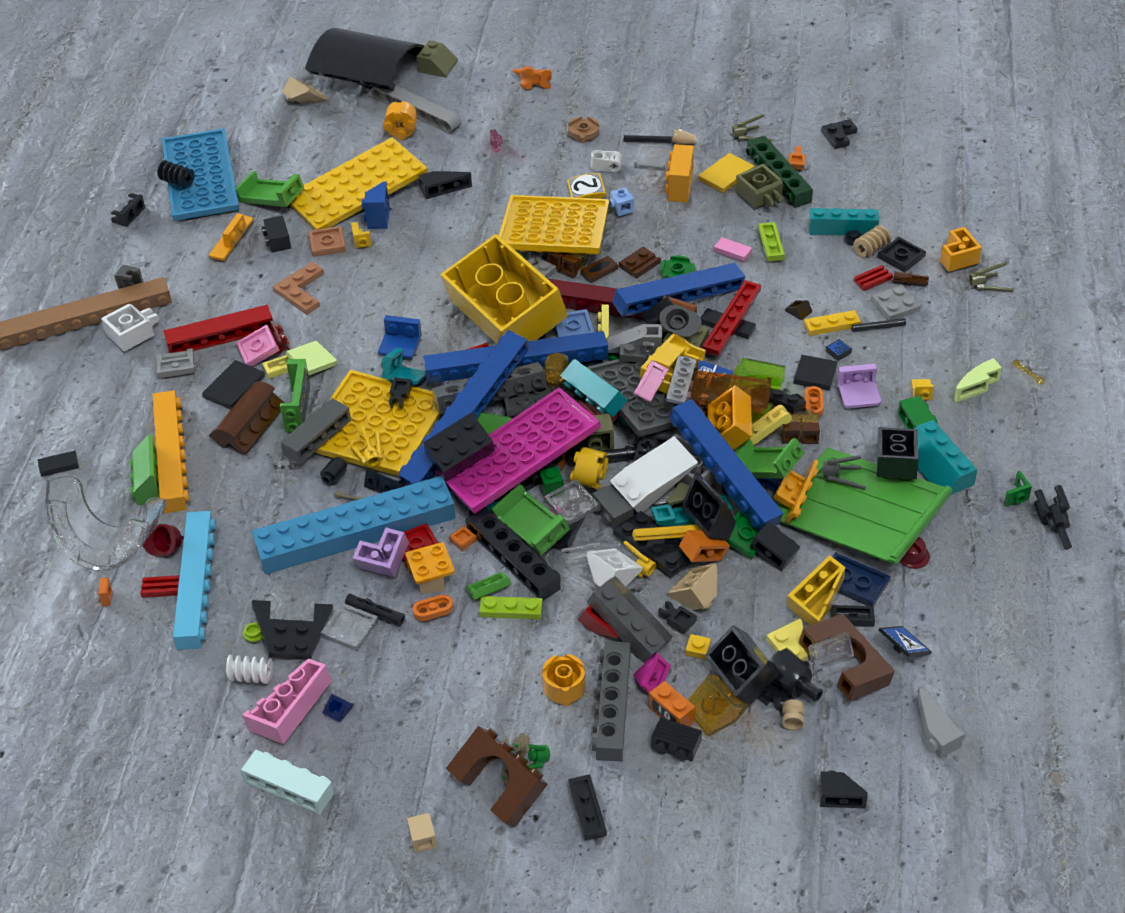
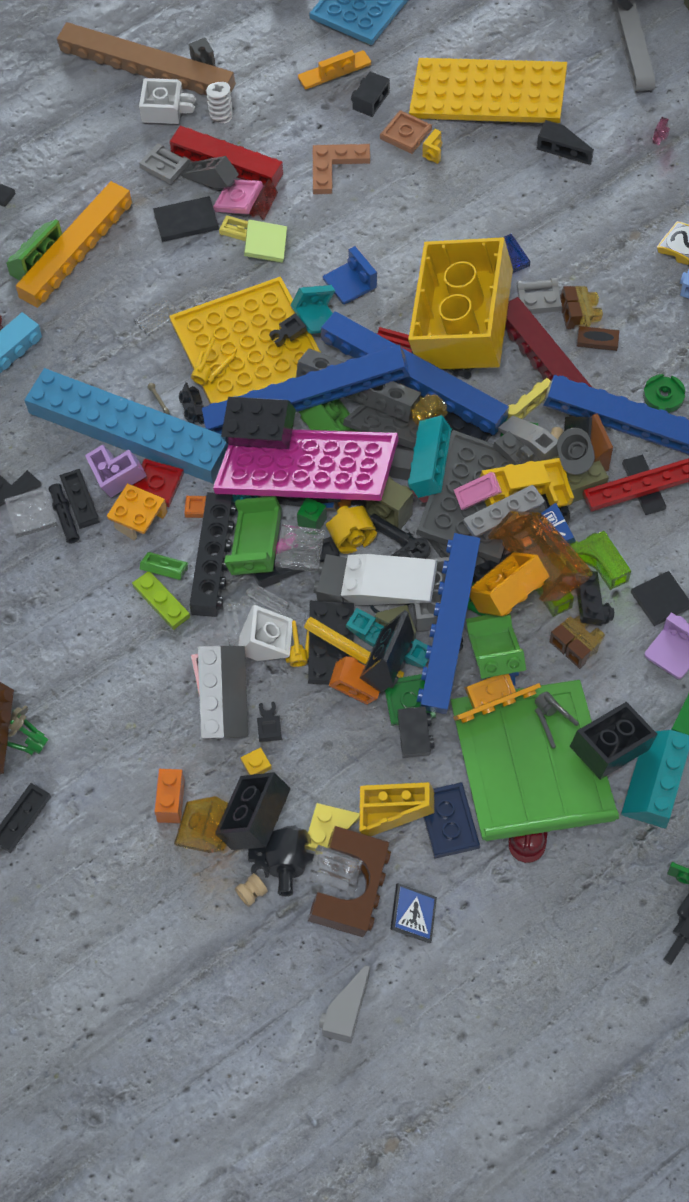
camera: 45 degrees right, 15 degrees up
reddish brown brick [209,381,285,455] -> none
bright green panel [235,171,304,207] -> none
bright green panel [280,359,310,432] -> none
dark grey brick [280,398,351,465] -> none
black brick [320,457,347,485] -> none
blue slope [362,181,390,229] -> none
light orange brick [384,101,417,140] -> none
orange plate [412,594,453,621] -> none
yellow plate [499,195,609,255] -> none
light orange brick [542,654,586,706] -> none
medium blue plate [555,309,594,337] -> none
dark grey brick [592,641,630,762] -> none
reddish brown plate [619,247,661,279] -> none
dark pink slope [633,653,671,693] -> none
black brick [651,717,702,762] -> none
tan slope [667,563,717,610] -> none
light yellow plate [750,405,792,445] -> none
orange plate [804,386,824,418] -> none
black slope [819,770,868,809] -> none
black tile [831,605,875,627] -> none
none -> black tile [59,469,100,529]
none -> dark grey slope [181,156,239,189]
none -> white piece [206,82,233,123]

